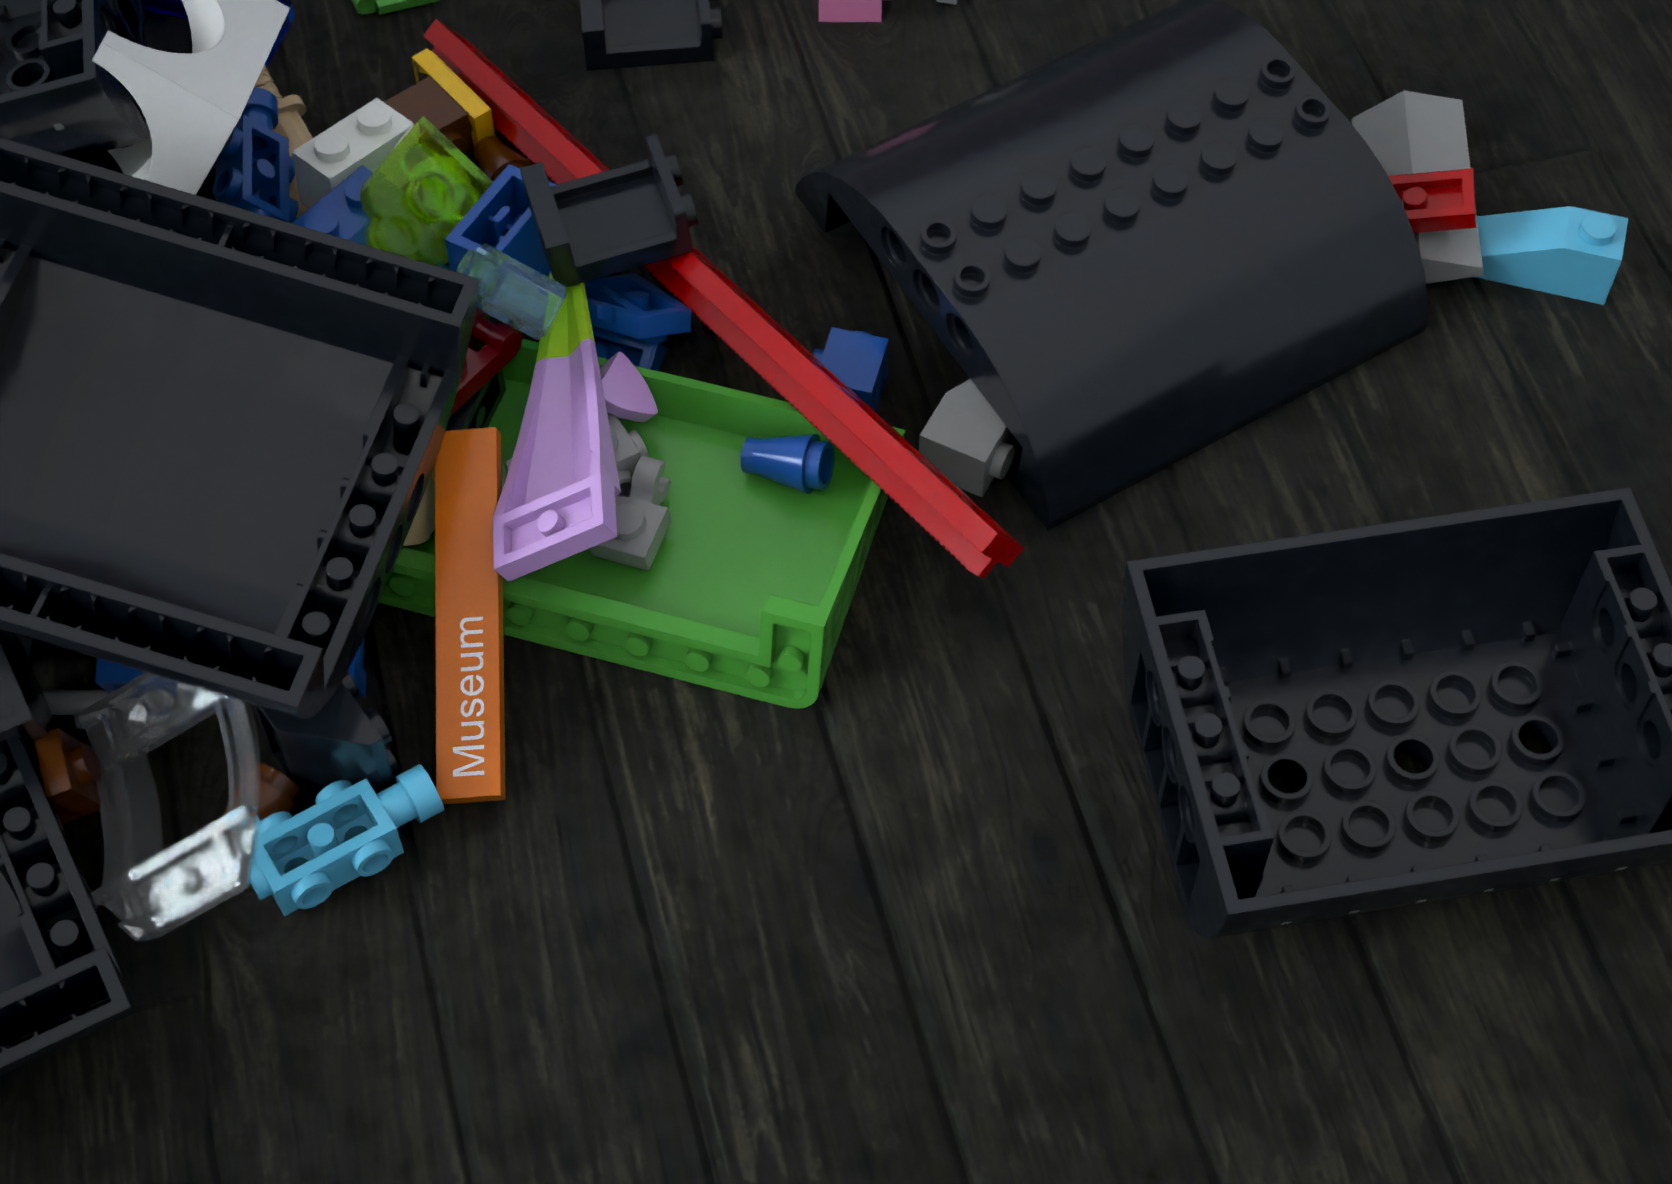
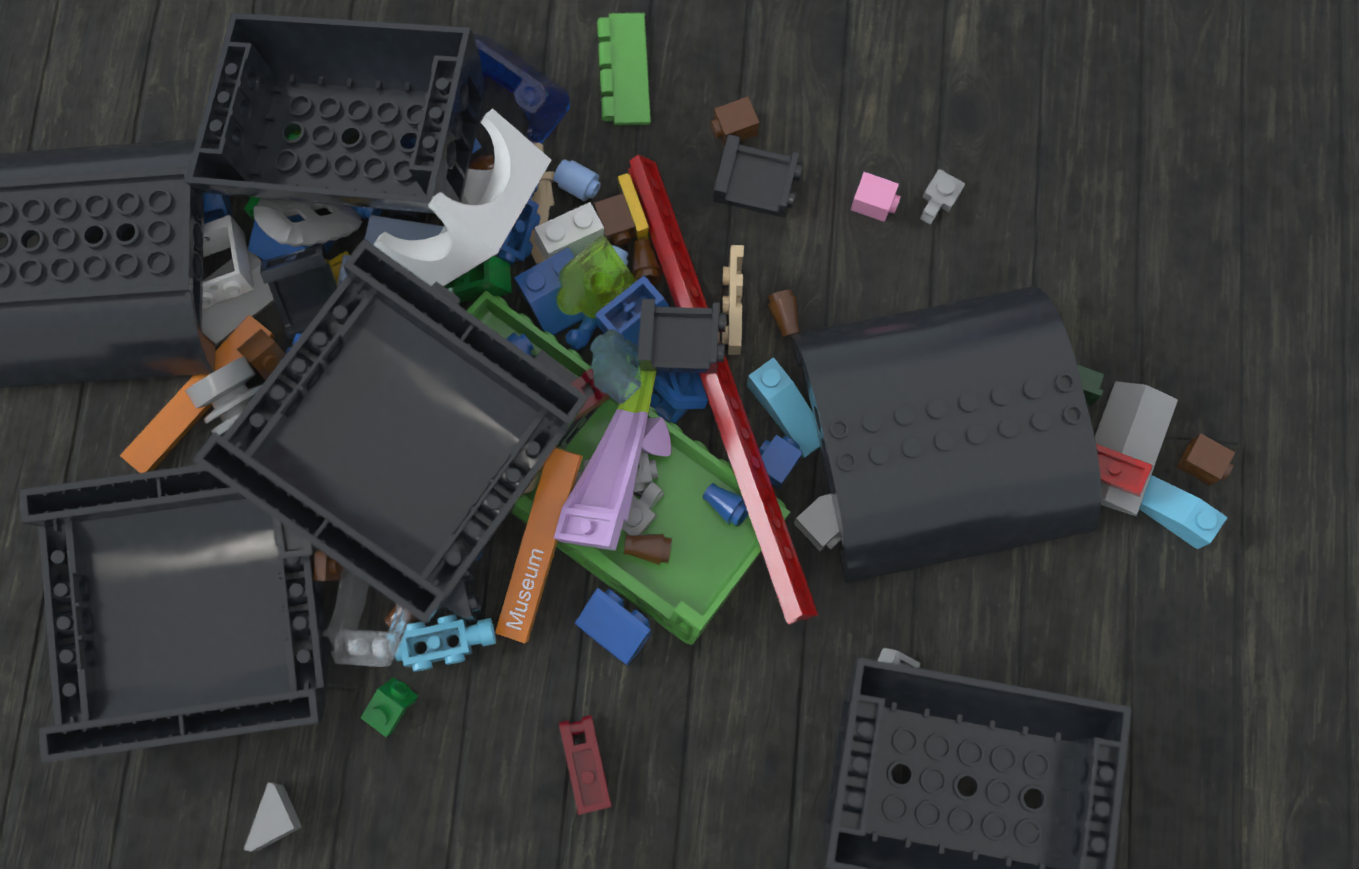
camera: 20 degrees right, 20 degrees up
none -> green bracket [361,678,418,737]
none -> light blue brick [553,160,601,201]
none -> dark red plate [559,715,612,815]
none -> blue slope [575,588,652,667]
none -> reddish brown cone [623,533,672,566]
none -> tan wing [722,245,744,355]
none -> medium azure slope [747,357,820,458]
none -> reddish brown cone [767,289,800,337]
none -> reddish brown brick [1176,433,1235,486]

